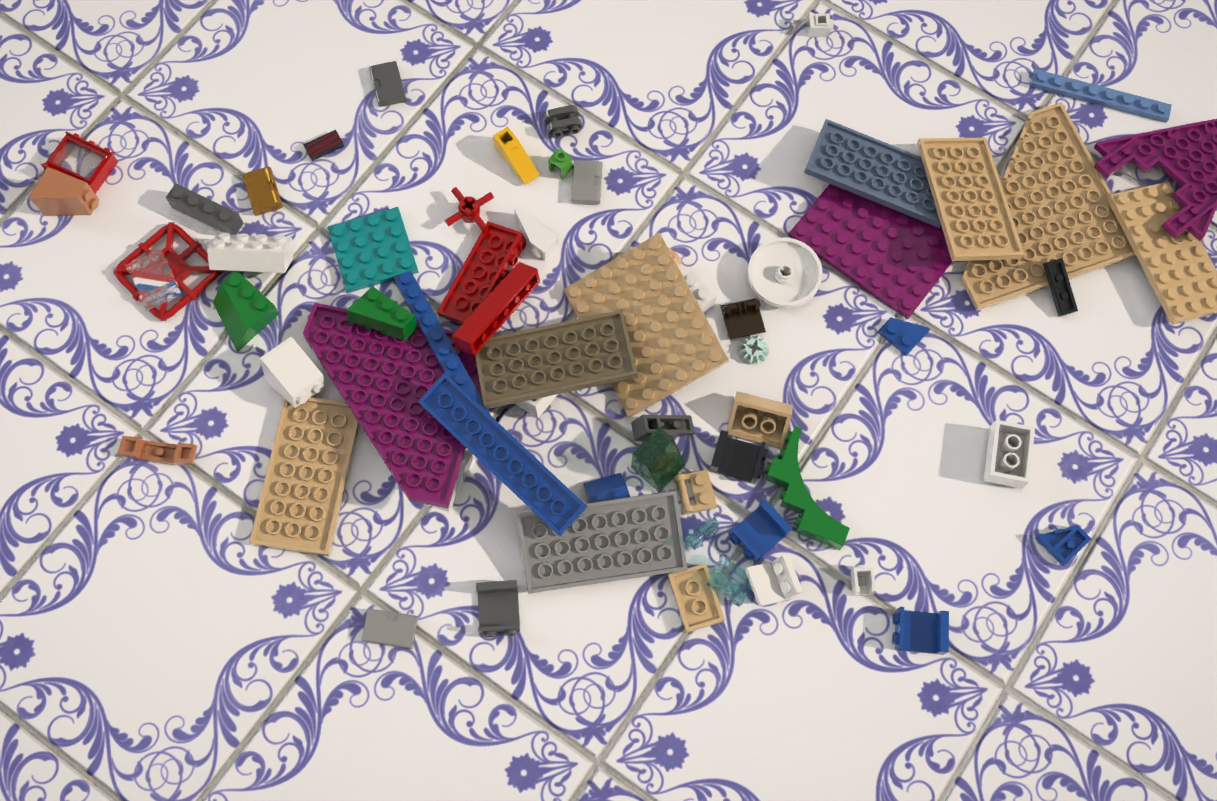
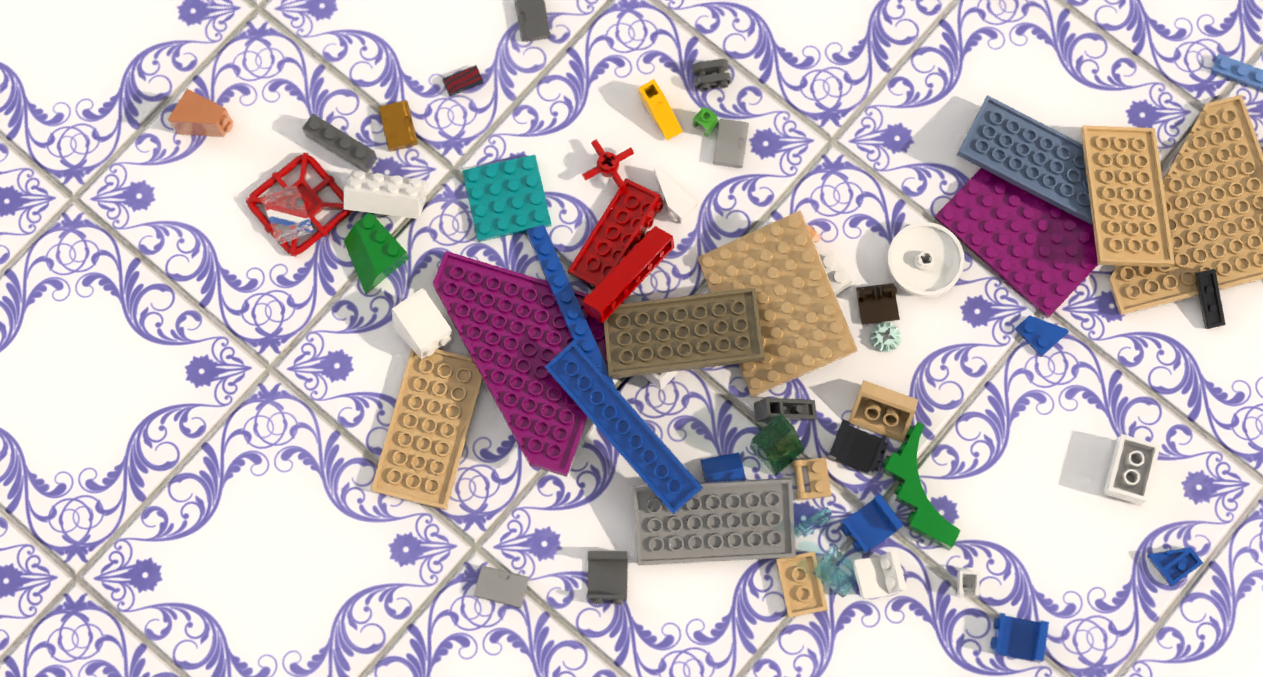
camera: 10 degrees right, 5 degrees up
window [41,131,118,194] -> none
nougat slope [117,435,198,465] -> none
green wedge [346,286,417,341] -> none

